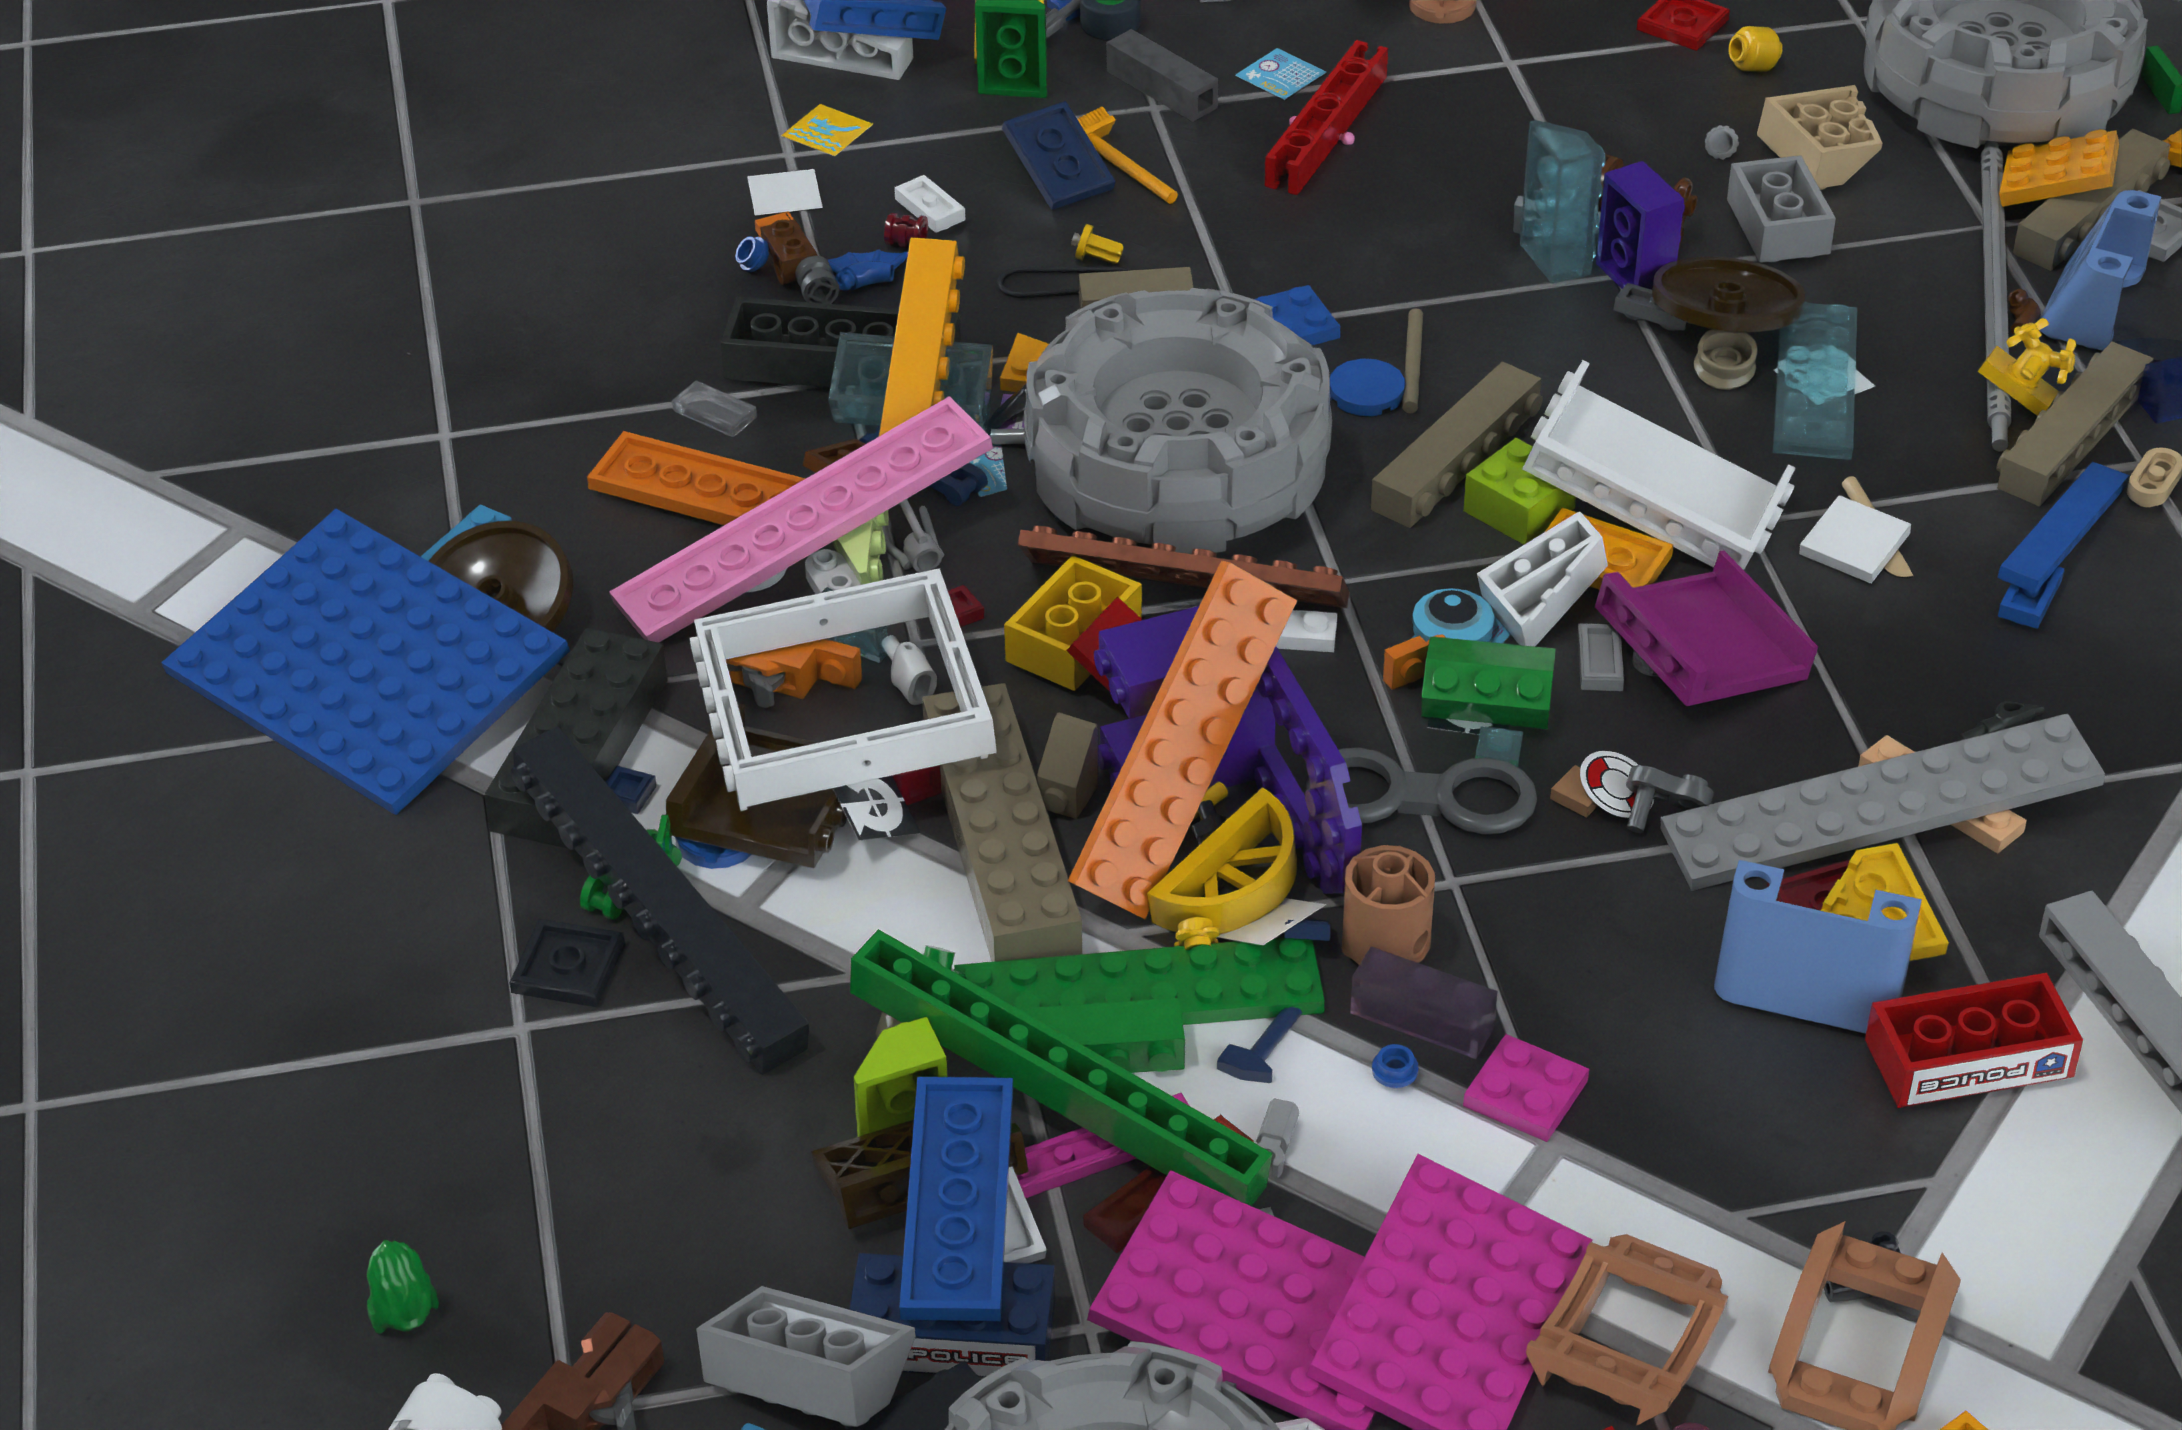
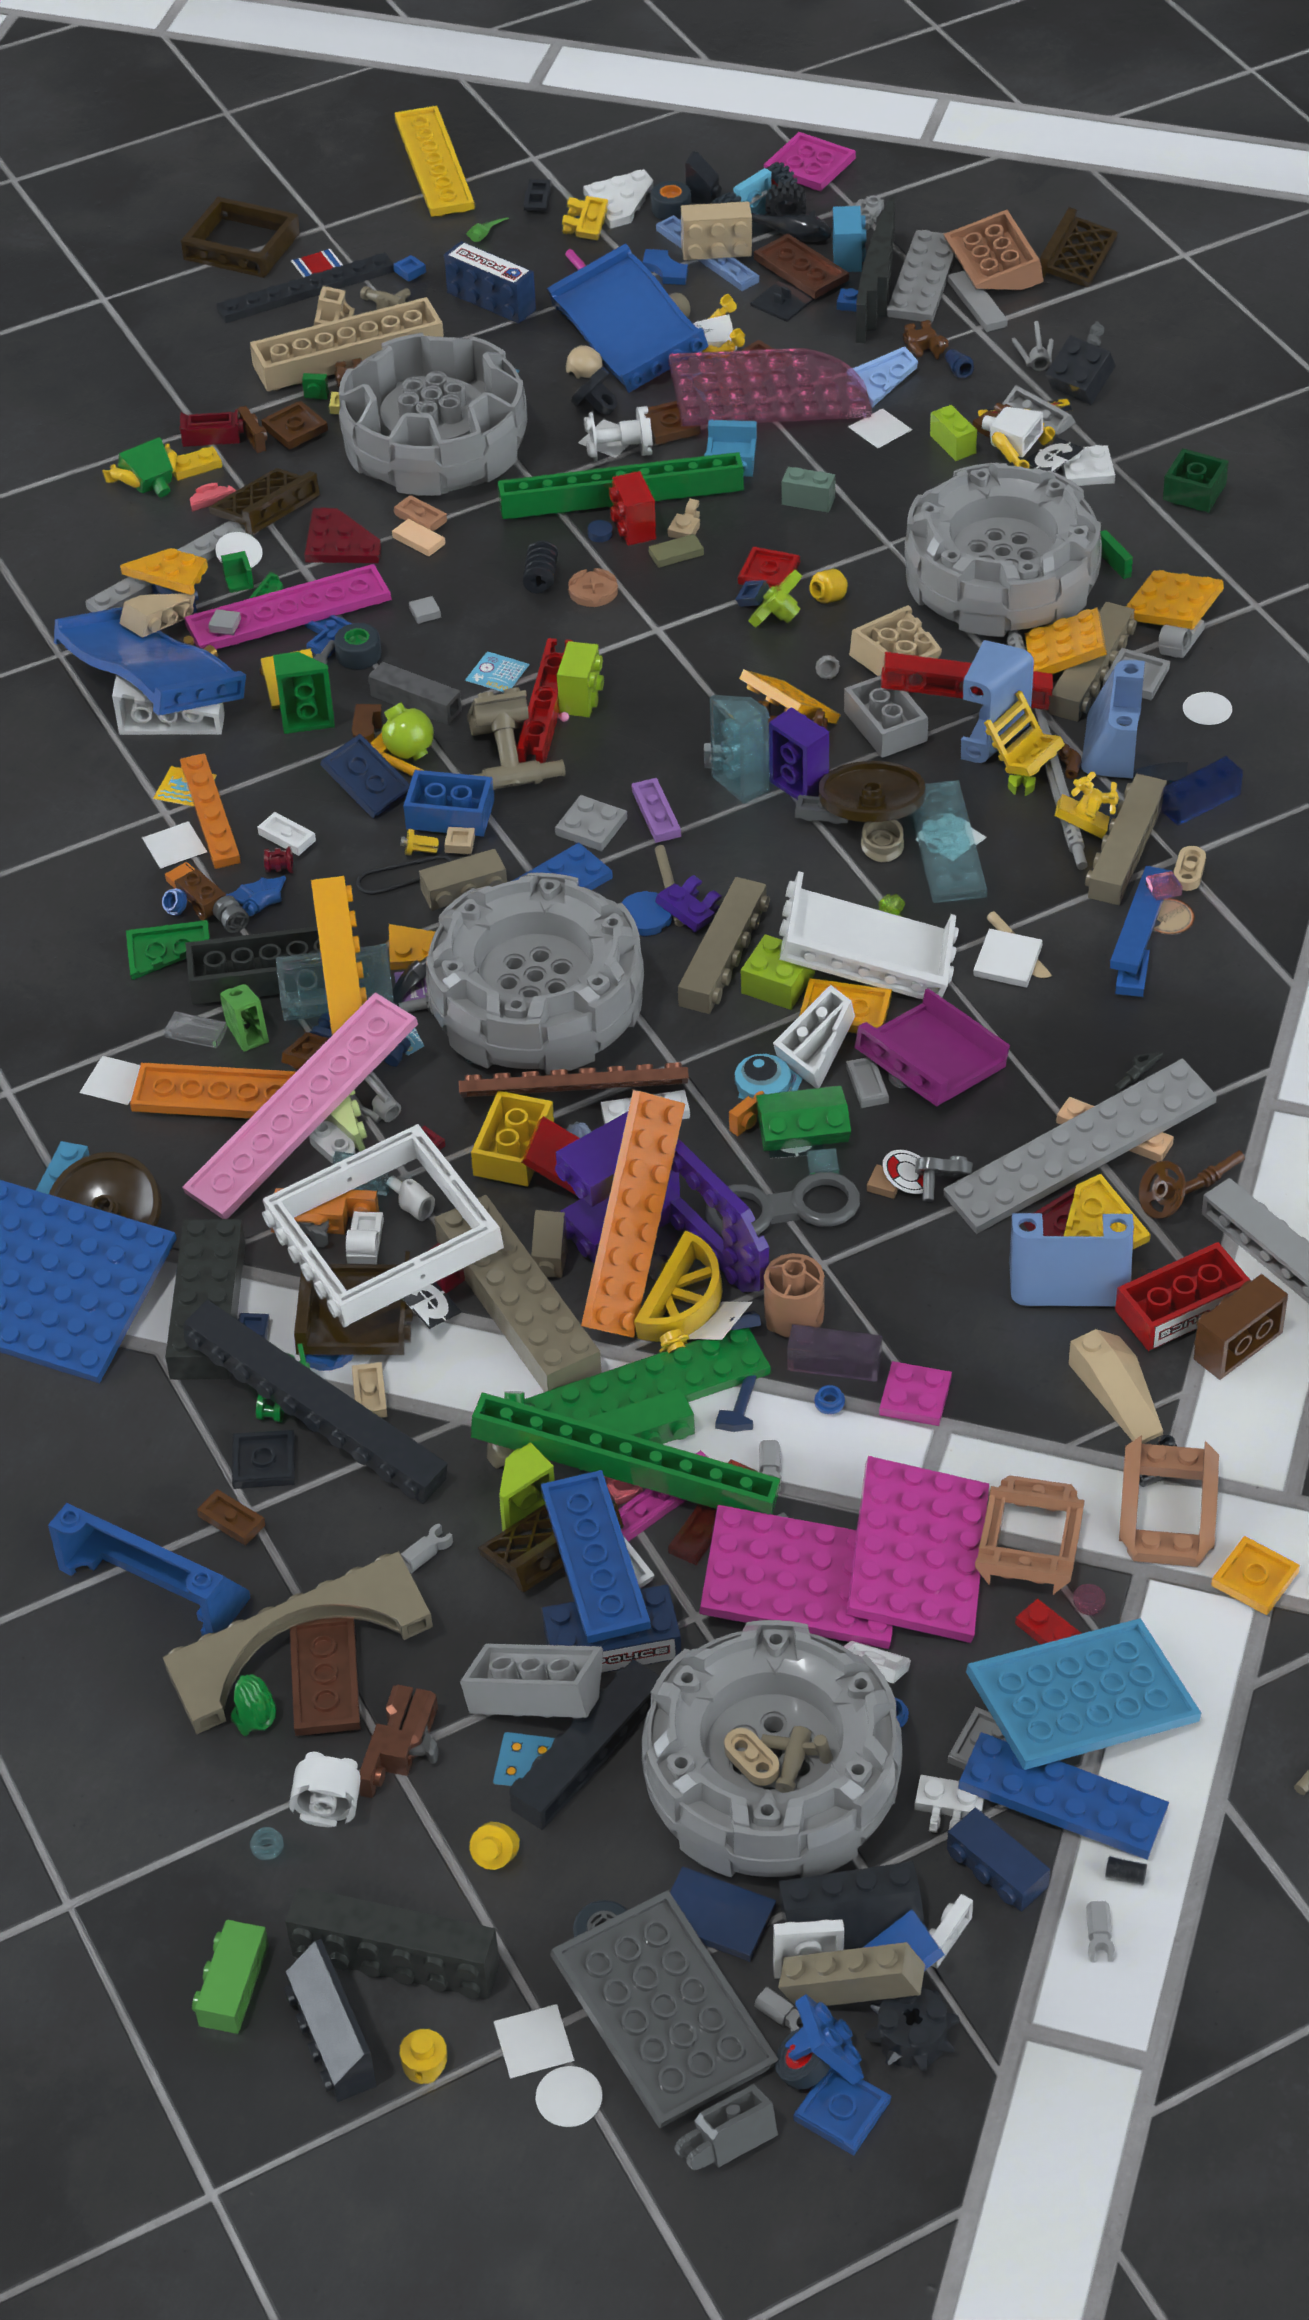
camera: 15 degrees left, 5 degrees up
none -> blue windscreen [48,1503,251,1636]
none -> white sticker [79,1056,140,1105]
none -> green wing [126,920,210,981]
none -> dark tan arch [163,1551,433,1735]
none -> orange plate [180,753,241,869]
none -> reddish brown plate [197,1489,266,1546]
none -> bright green torso [220,984,269,1052]
none -> copper plate [290,1618,361,1736]
none -> white plate [346,1211,384,1264]
none -> reddish brown leg [352,704,383,744]
none -> tan plate [352,1362,387,1417]
none -> lime brick [382,702,434,761]
none -> light grey bar [401,1524,453,1573]
none -> blue brick [404,770,494,836]
none -> tan plate [444,827,475,854]
none -> dark tan plate [467,687,565,790]
none -> light grey plate [555,795,627,851]
none -> lime brick [557,641,604,717]
none -> coral tile [604,1477,643,1506]
none -> medium lavender plate [632,778,681,843]
none -> dark purple plate [655,875,722,932]
none -> dark blue plate [735,580,770,607]
none -> light orange plate [739,669,841,724]
none -> lime plant [748,570,802,628]
none -> clear neon green plate [878,894,905,916]
none -> red piece [881,652,1053,710]
none -> medium blue windscreen [961,640,1034,763]
none -> yellow plate [984,691,1065,777]
none -> lime bar [1008,775,1036,796]
none -> tan wedge [1069,1329,1163,1444]
none -> reddish brown dish [1139,1150,1245,1219]
none -> clear pink plate [1146,871,1183,900]
none -> tan sticker [1153,898,1195,935]
none -> reddish brown brick [1193,1273,1288,1380]

